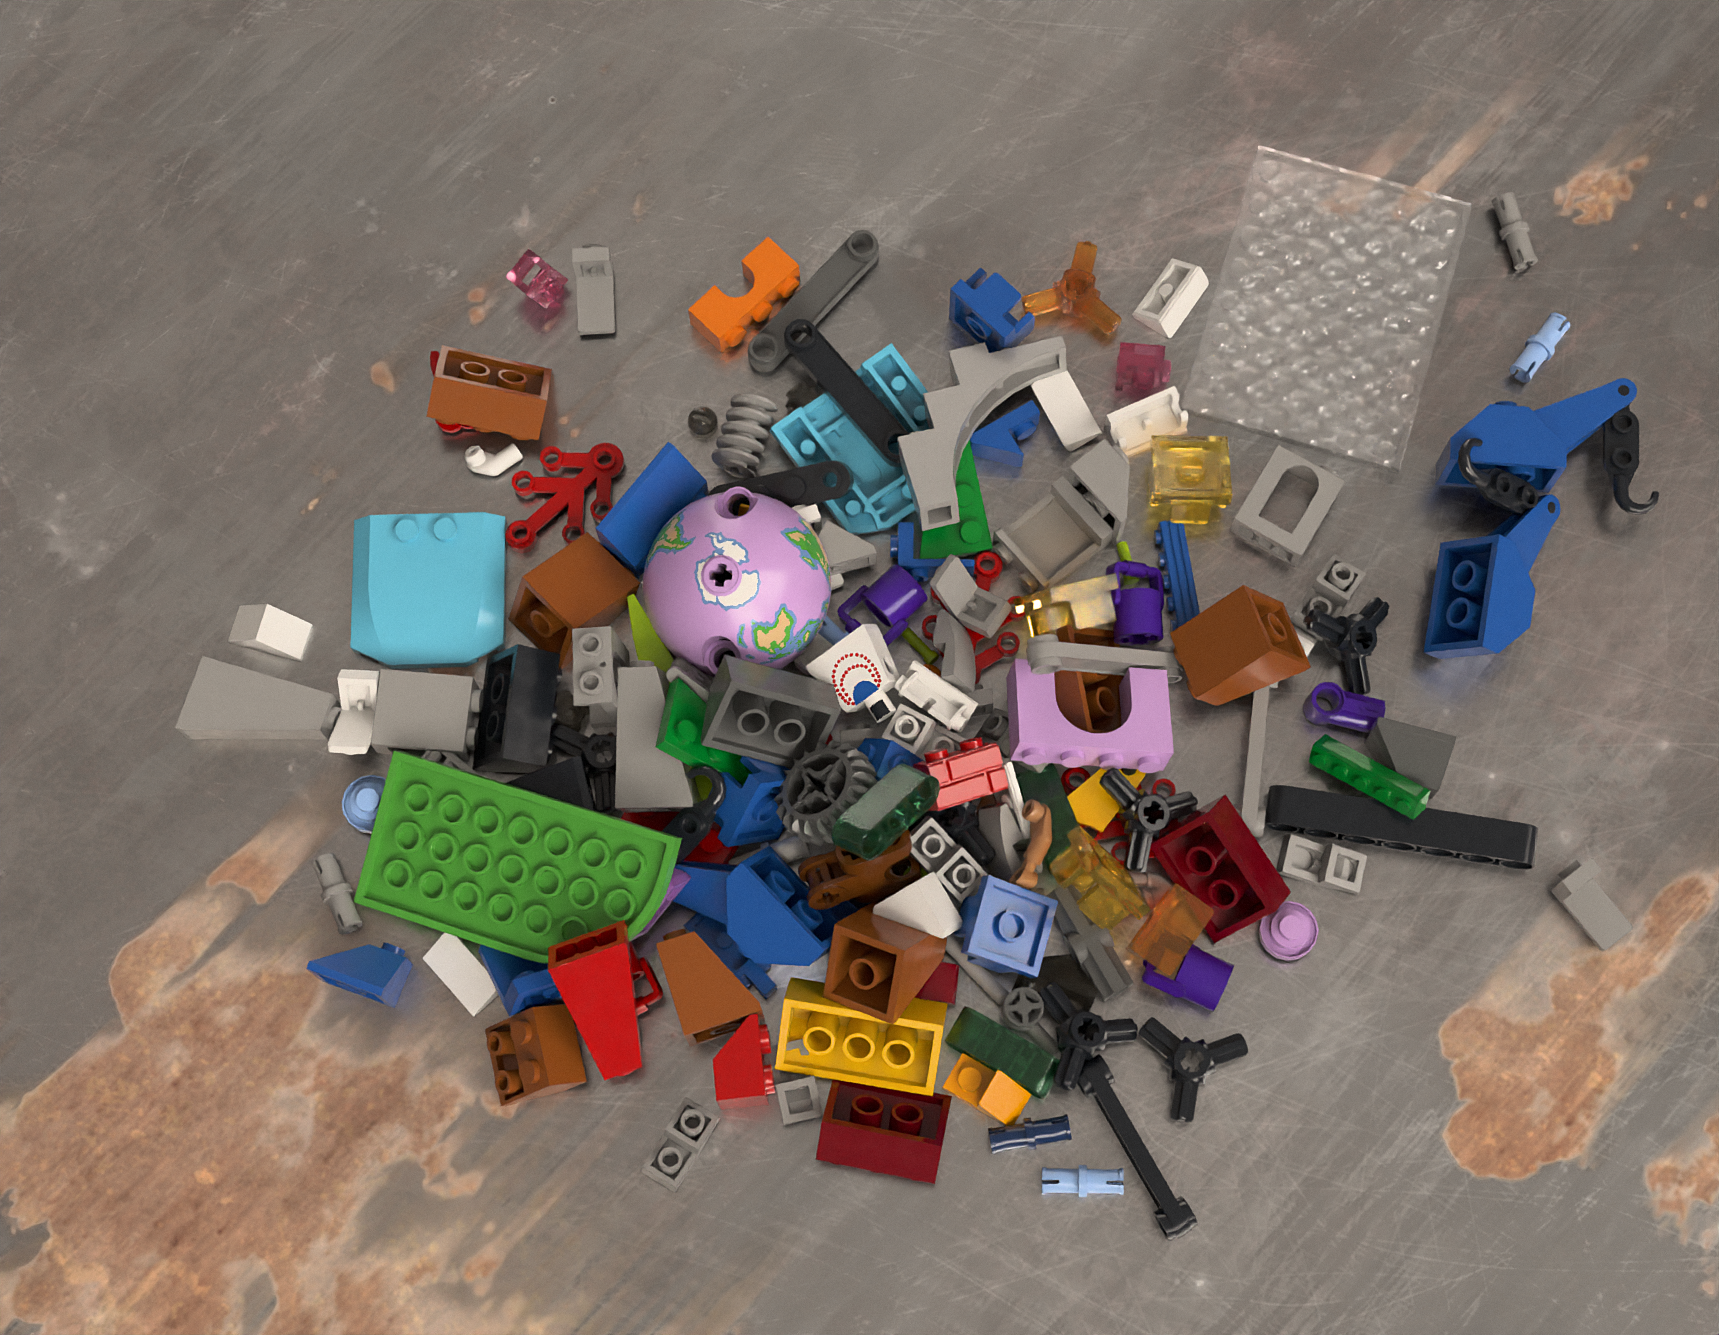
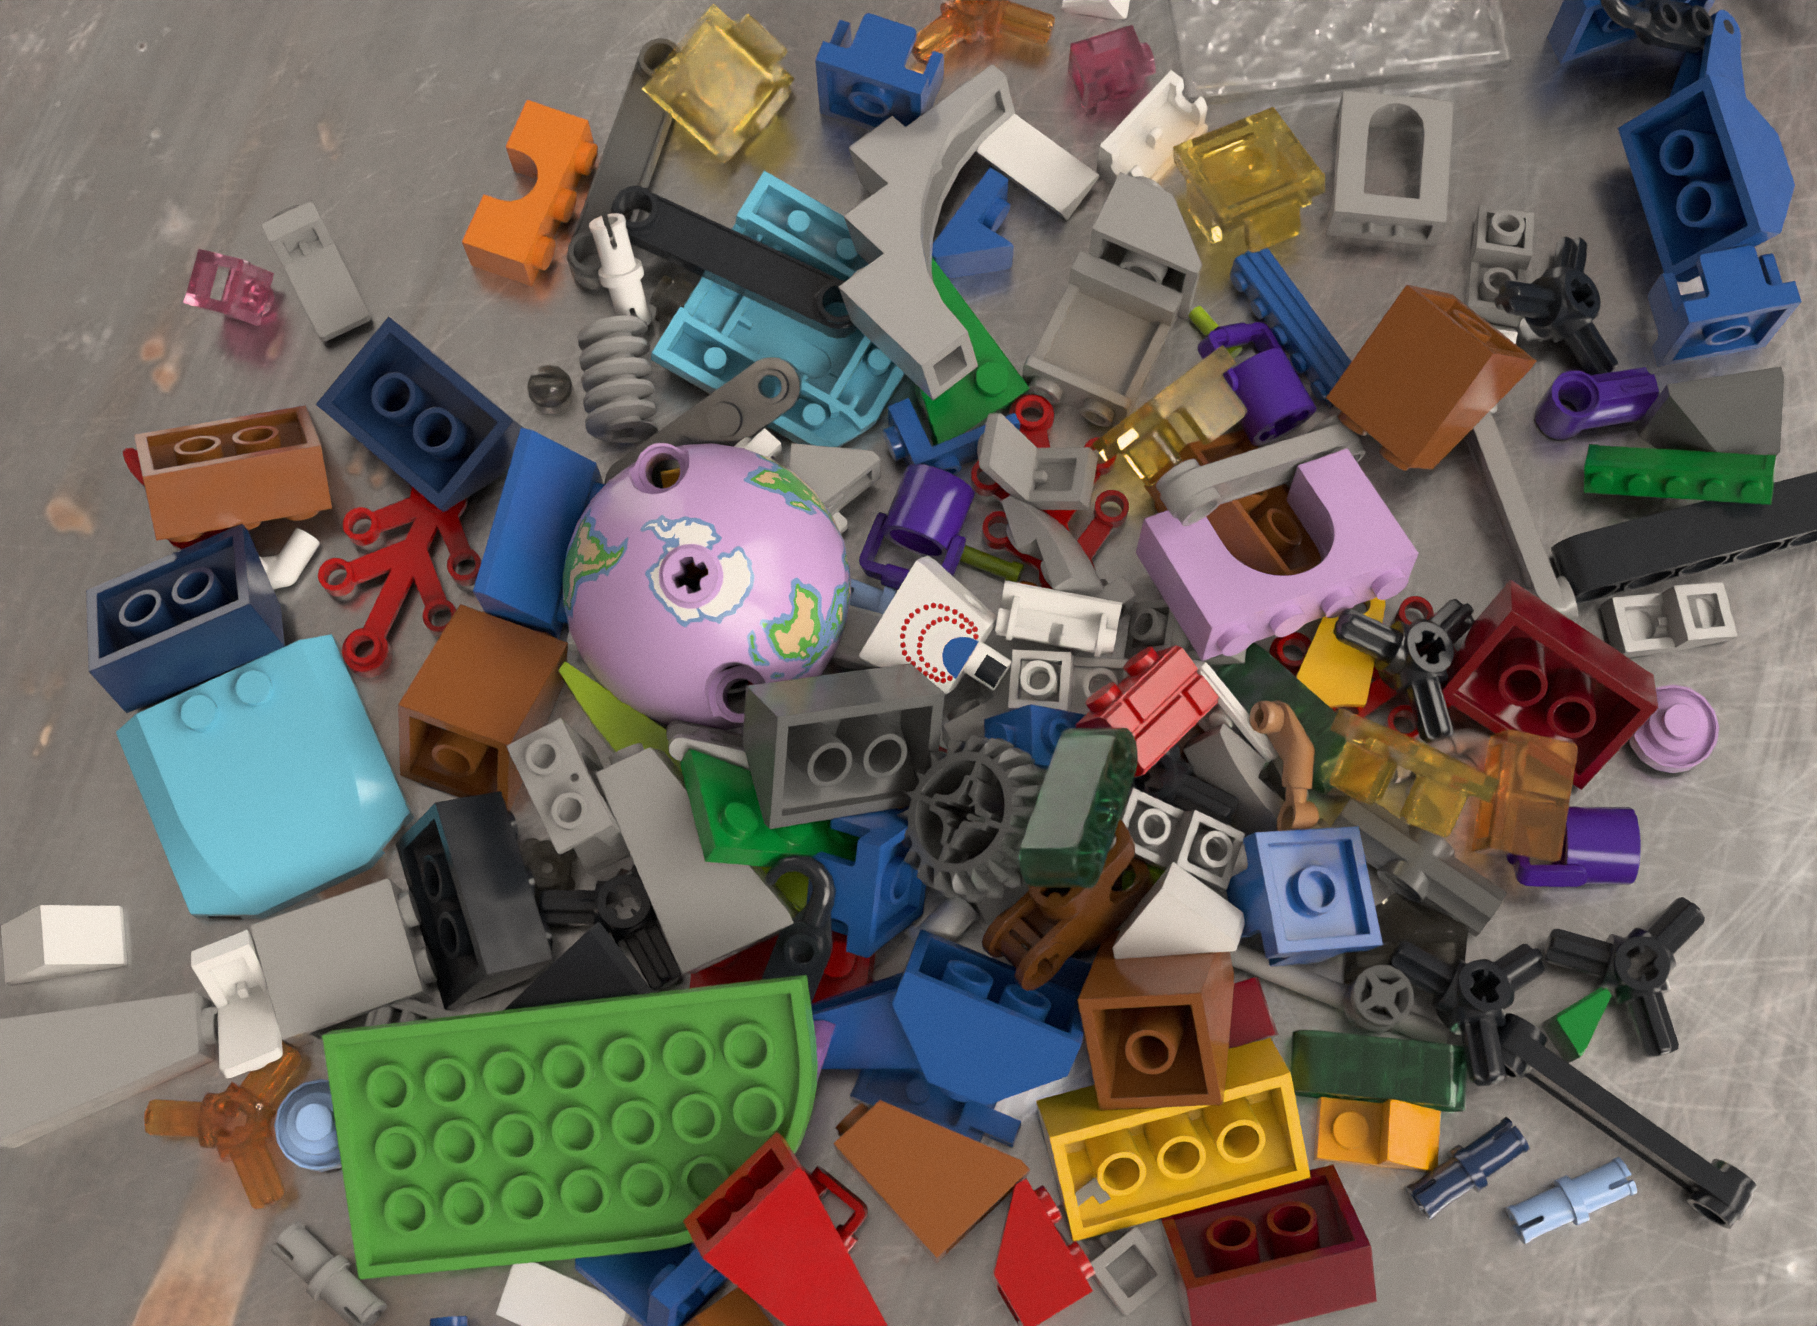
camera: 25 degrees left, 0 degrees up
none -> dark blue slope [86,524,285,713]
none -> clear orange bush [144,1041,302,1210]
none -> dark blue slope [316,316,524,512]
none -> white pin [589,213,652,325]
none -> clear yellow panel [642,3,795,163]
none -> green slope [1542,987,1612,1063]
none -> blue panel [1648,245,1802,367]

